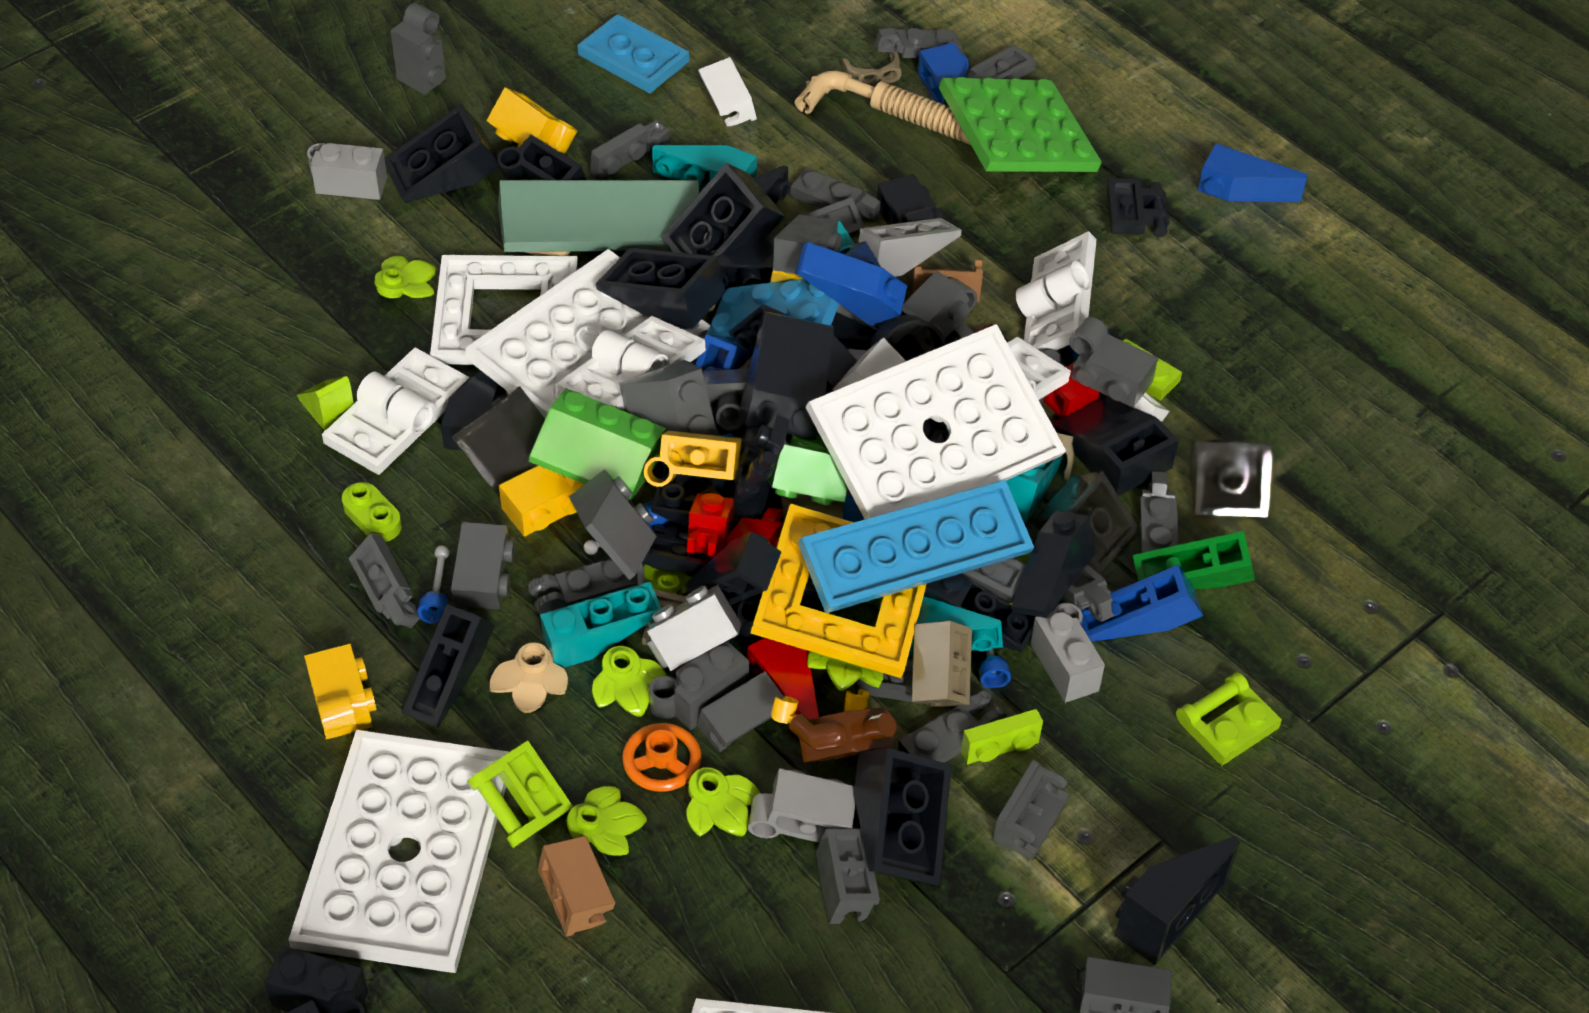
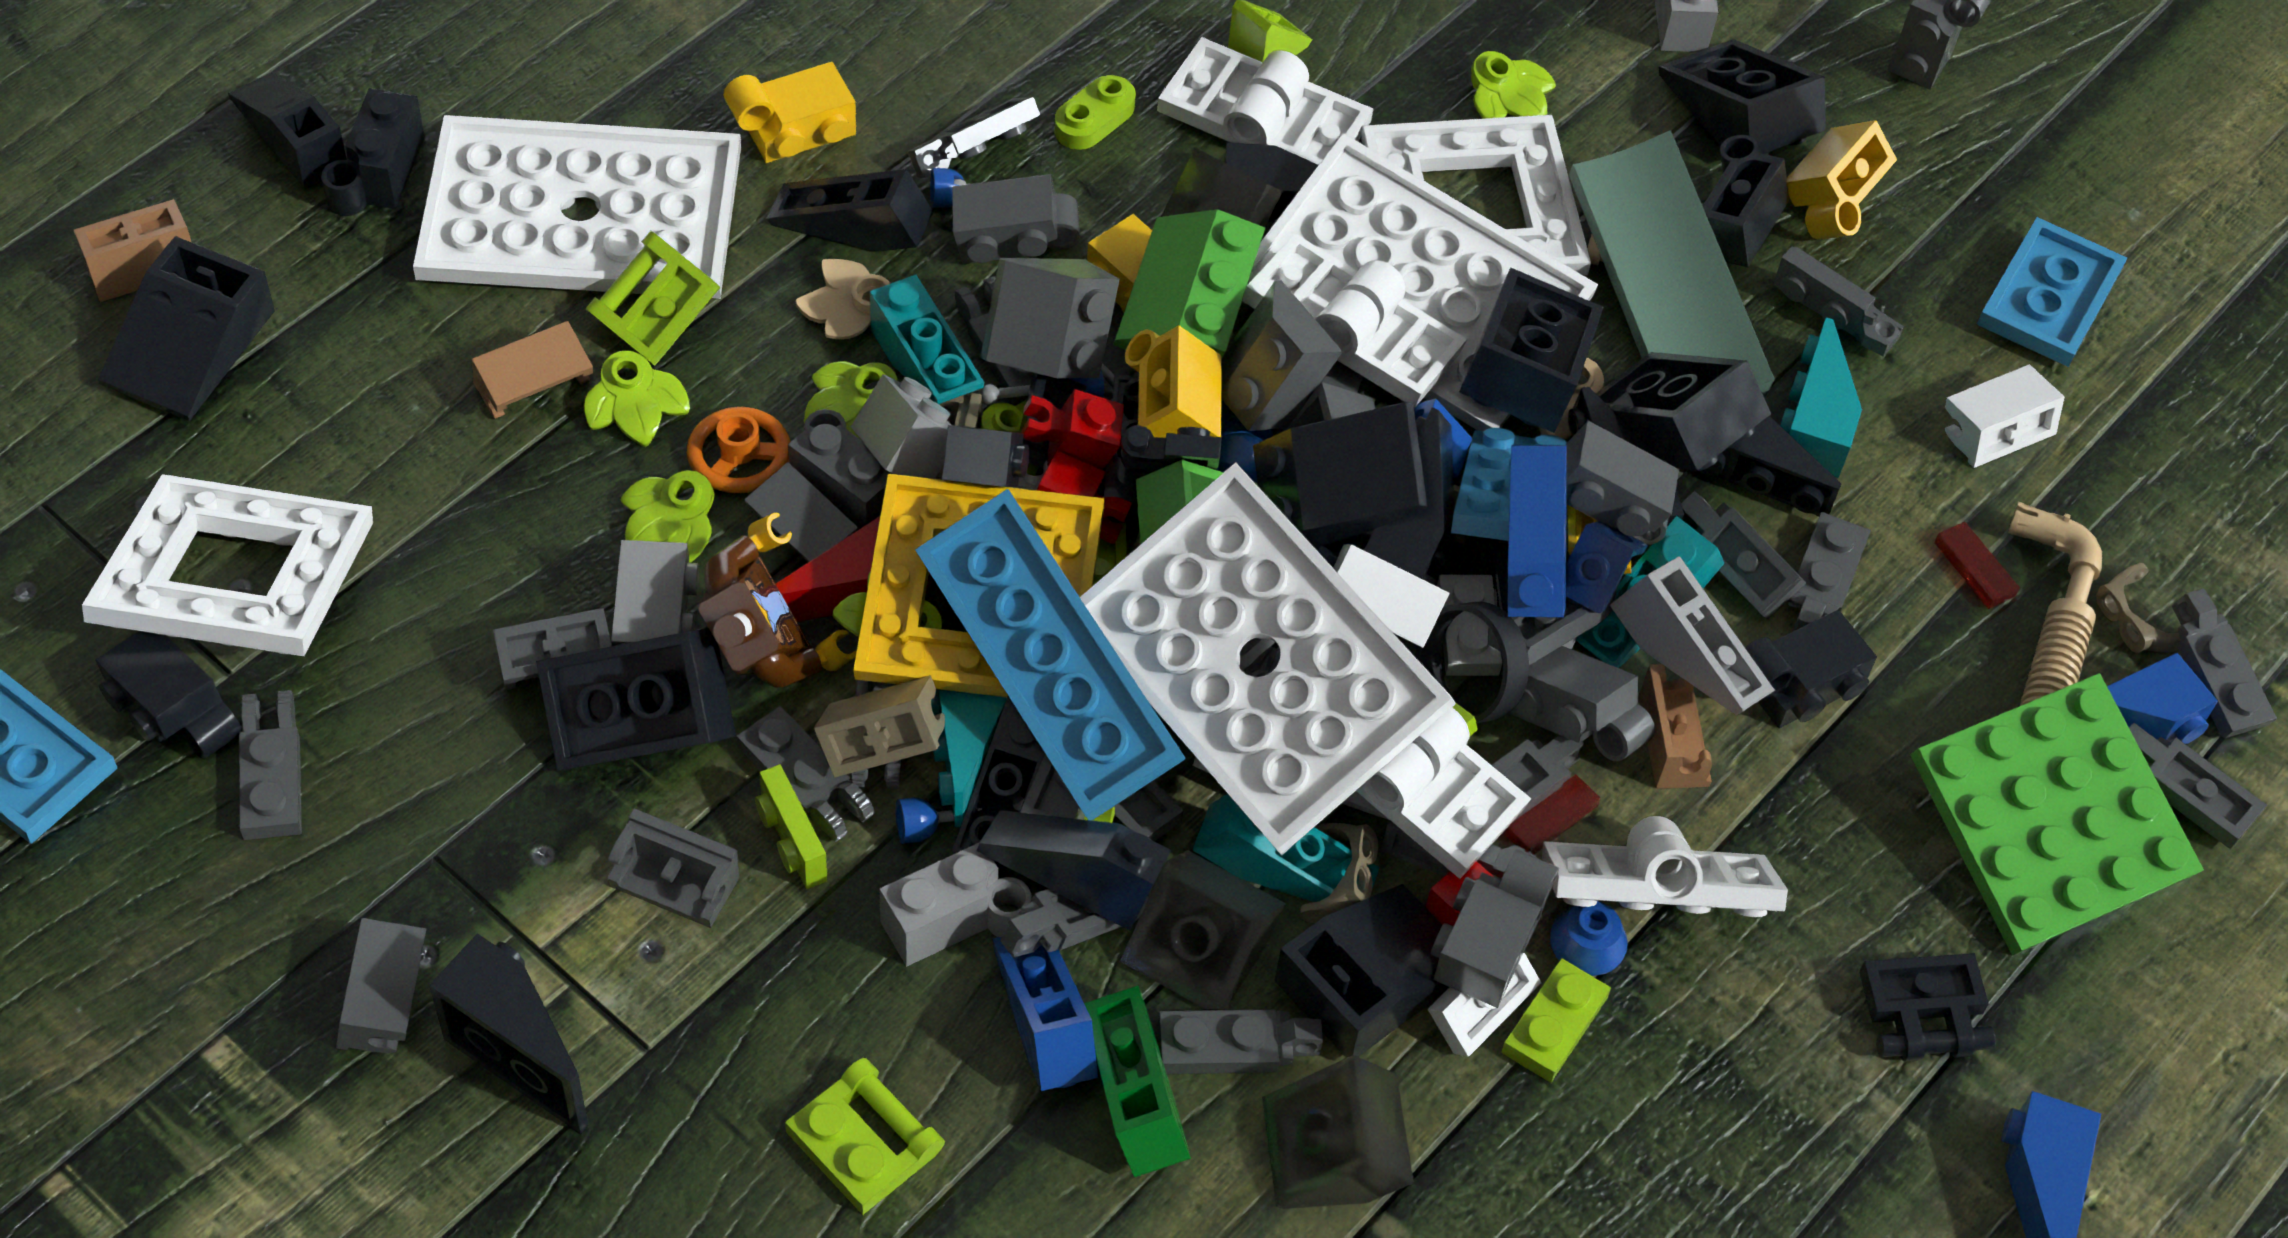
camera: 80 degrees right, 5 degrees up
none -> clear red piece [1934,521,2020,609]

